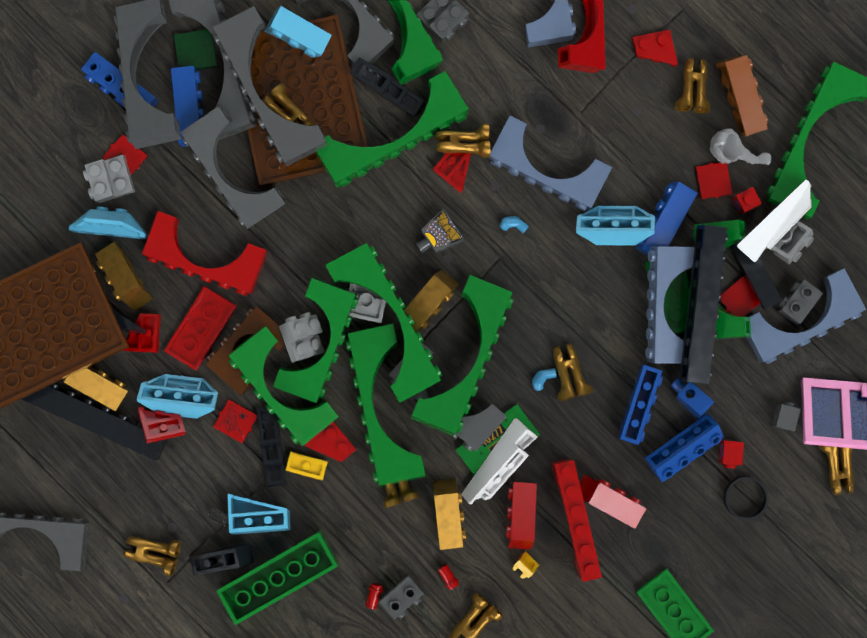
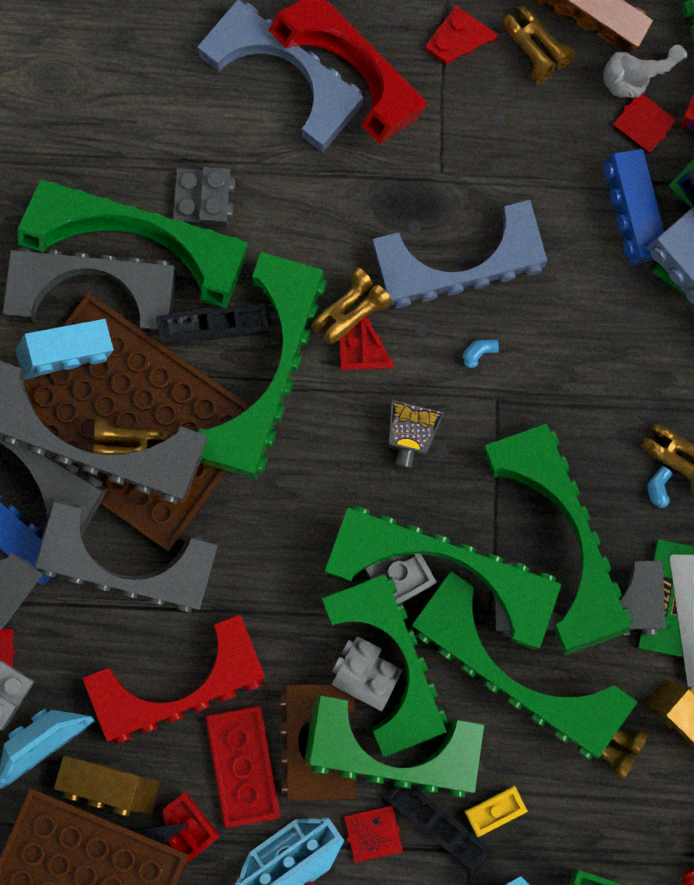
camera: 50 degrees left, 5 degrees down
red wing [305,421,357,462] -> none
pearl gold wedge [404,269,459,332] -> none
medium azure wedge [576,206,655,245] -> none

